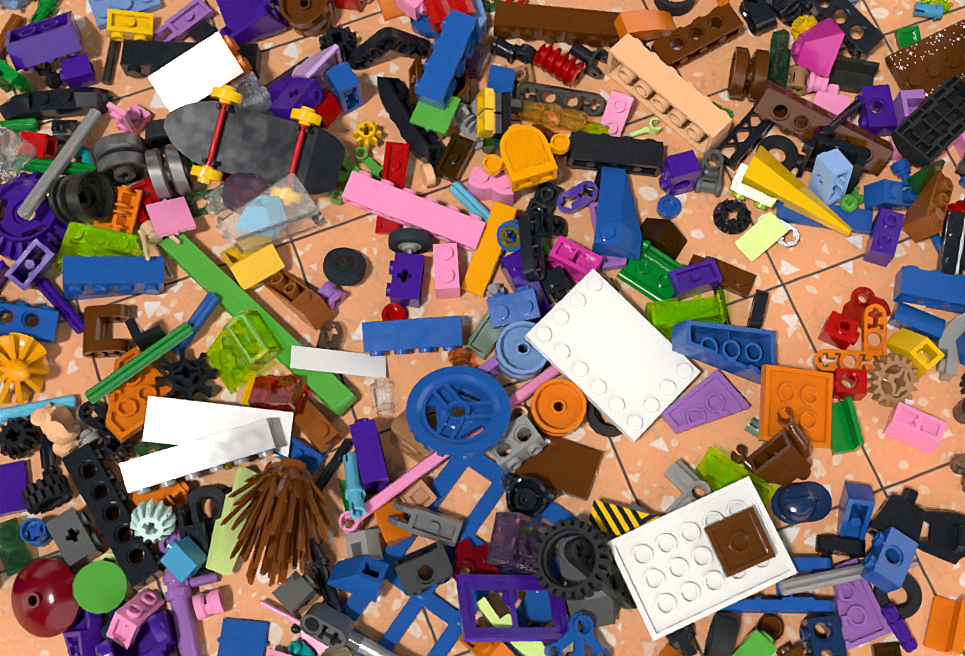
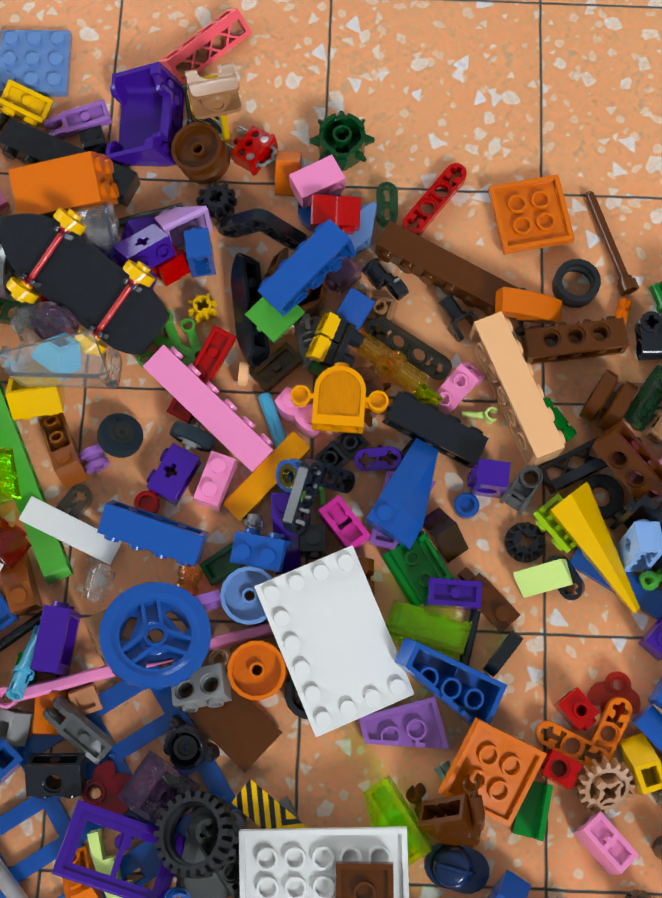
camera: 20 degrees right, 5 degrees up
red piece [533,43,584,88] -> none
light grey piece [664,459,711,515] -> none

